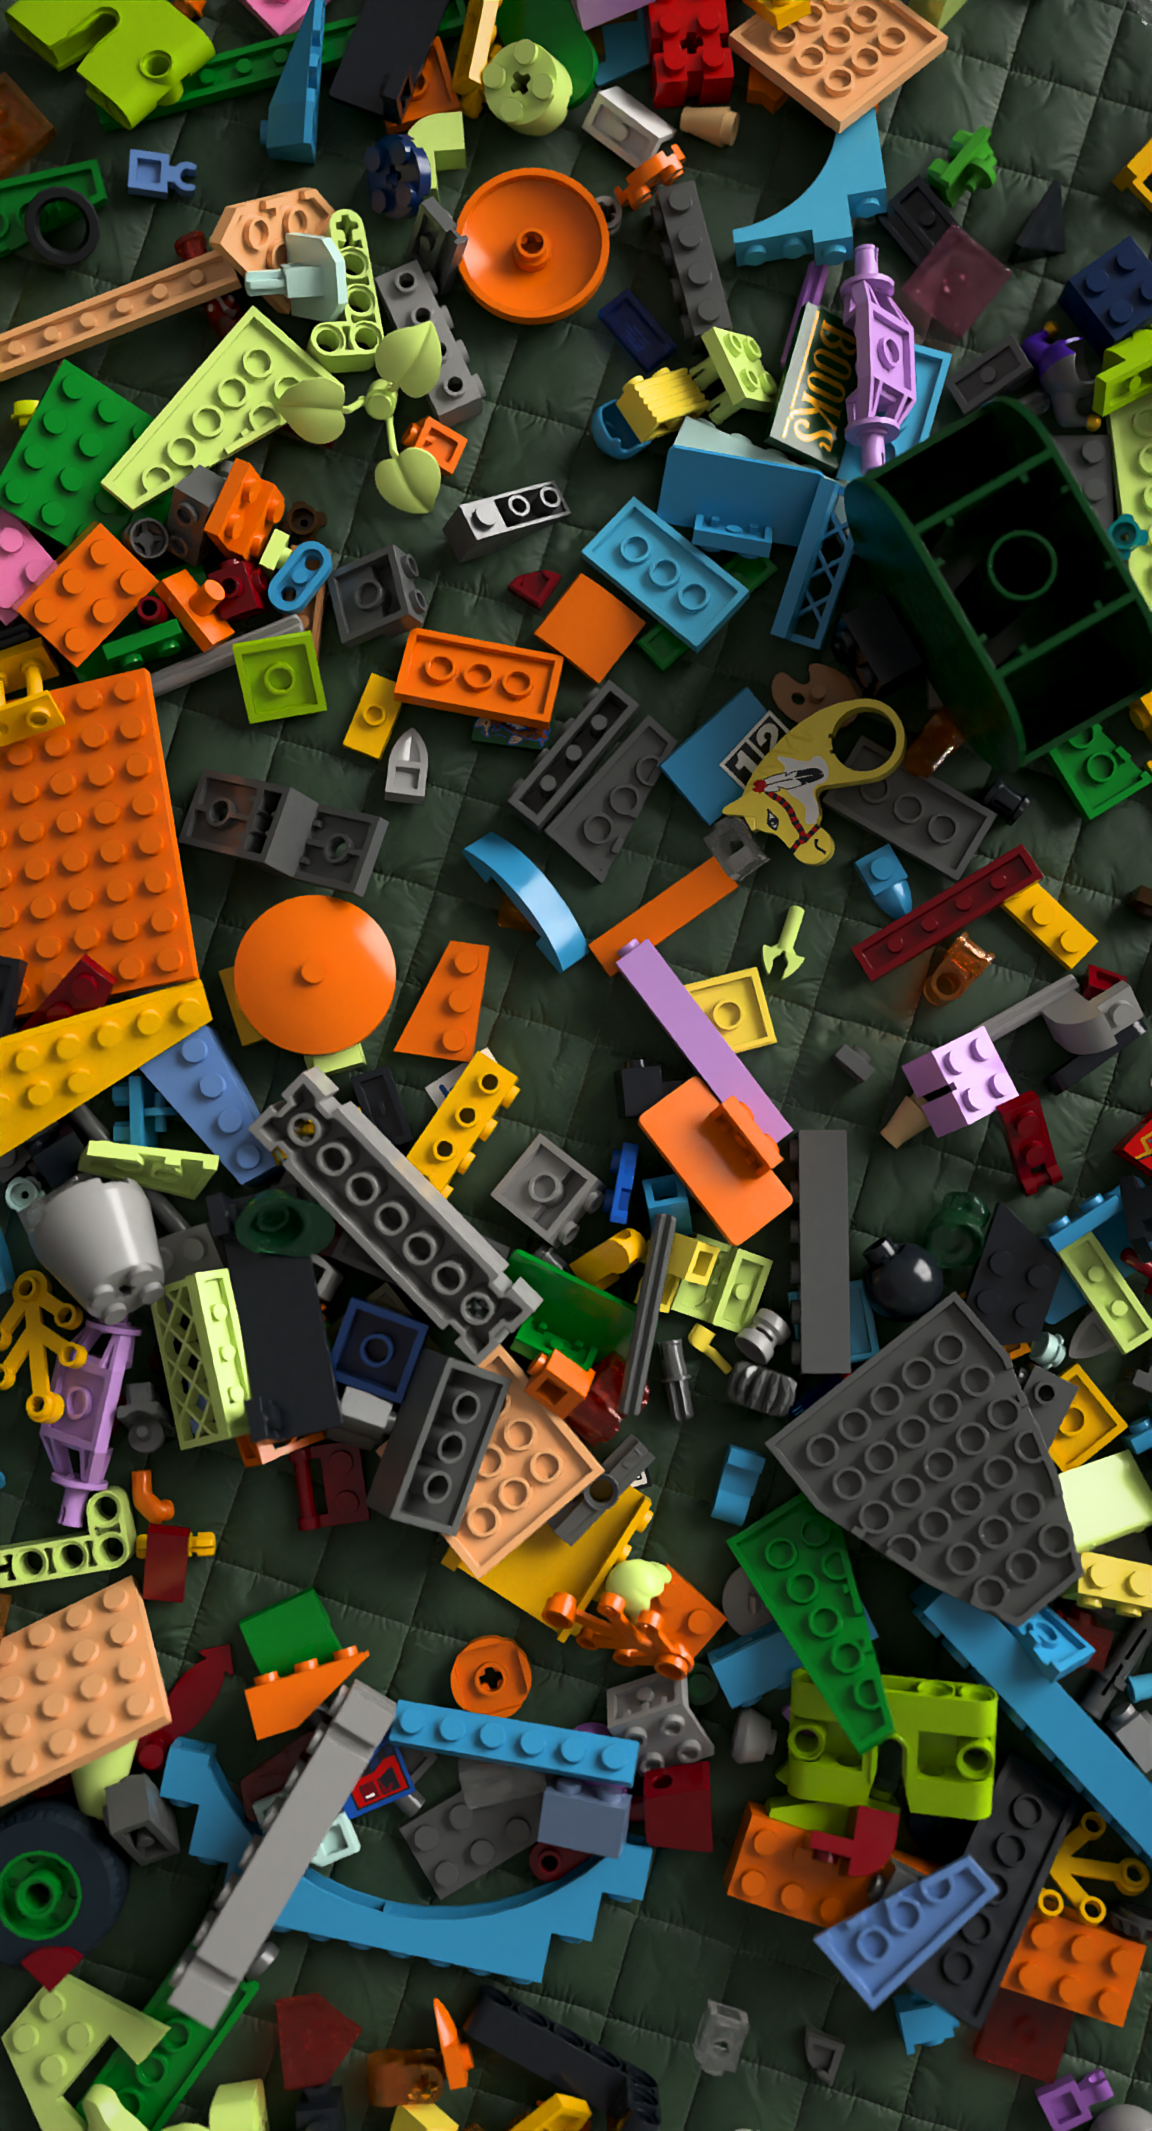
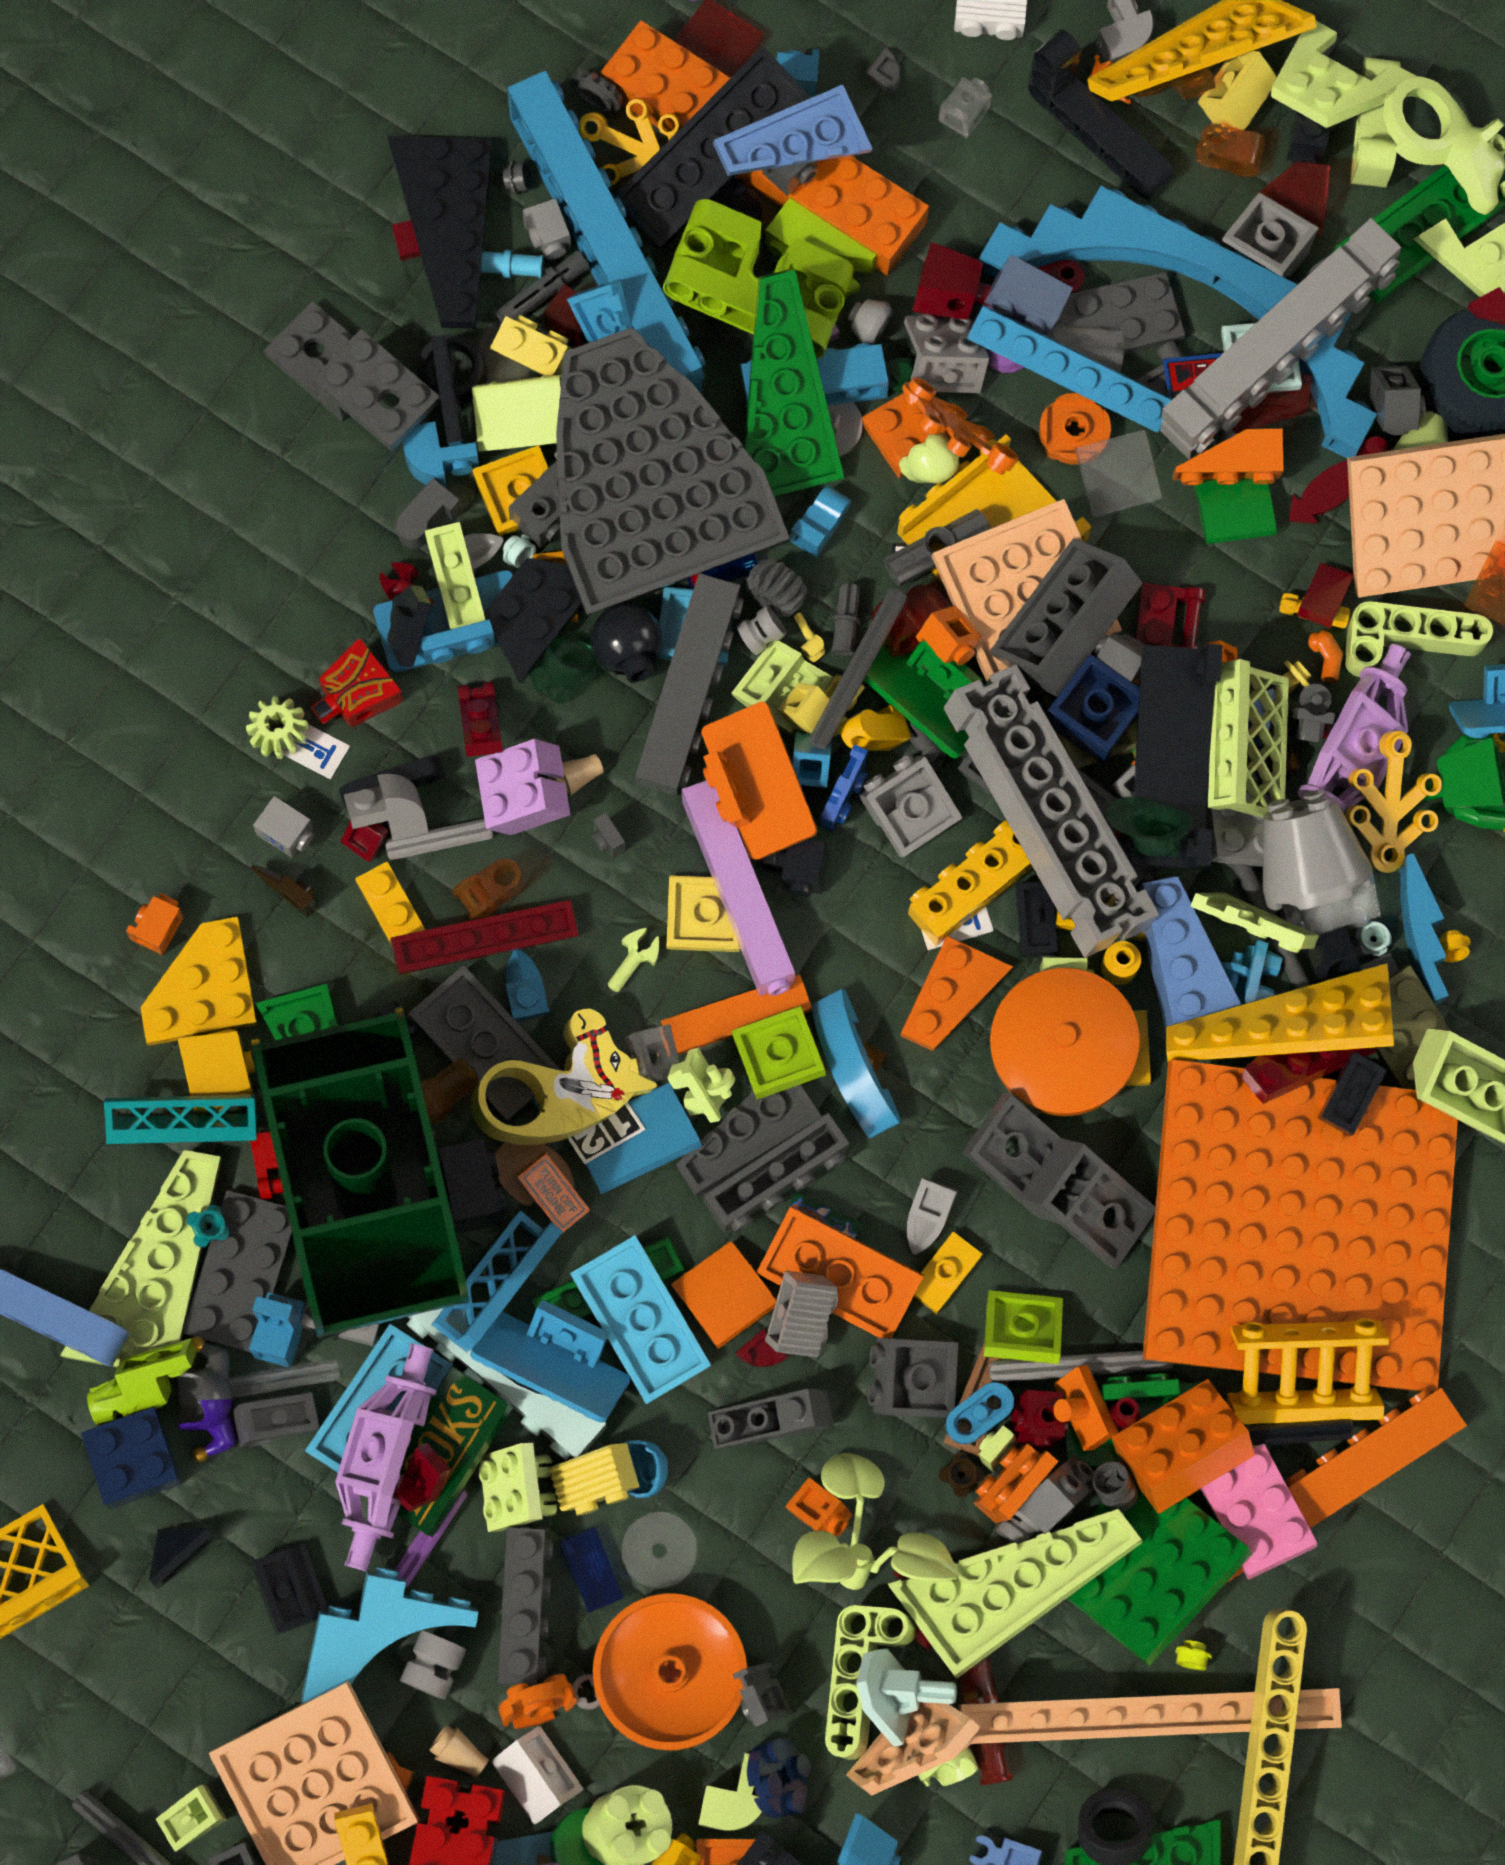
camera: 165 degrees left, 10 degrees down
light grey brick [374,259,486,428] -> none
orange plate [433,1998,474,2090] -> none
dark red brick [801,1805,900,1877] -> none
clear pink plate [902,223,1013,339] -> none
bright green hips [927,125,997,208] -> none
none -> dark red bracket [393,1443,451,1511]
none -> light grey wheel [400,1630,467,1700]
none -> orange tile [515,1151,590,1234]
none -> clear plate [622,1512,697,1589]
none -> yellowish green hips [668,1048,735,1123]
none -> lime plate [731,1006,826,1100]
none -> light grey brick [765,1270,838,1357]
none -> clear tile [1075,429,1162,517]
none -> yellow brick [1101,941,1141,985]
none -> light grey slope [1222,192,1319,277]
none -> light yellow plate [1283,660,1312,694]

